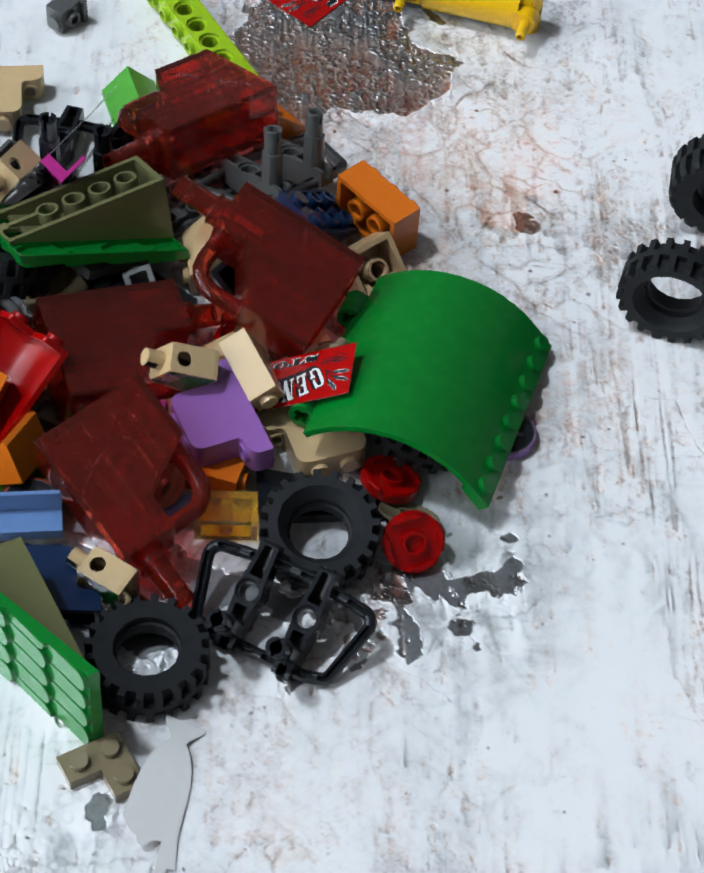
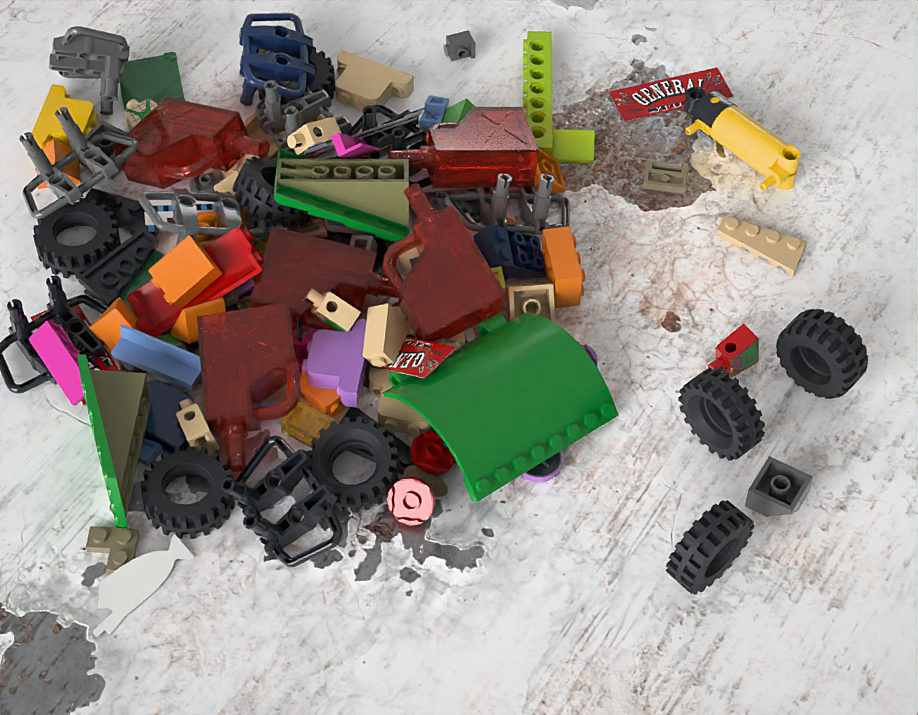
camera: 35 degrees right, 0 degrees up
none -> medium blue slope [419,95,449,130]
none -> lime slope [552,129,595,163]
none -> dark tan plate [643,158,689,194]
none -> red torso [708,324,759,377]
none -> tan wing [717,215,807,277]

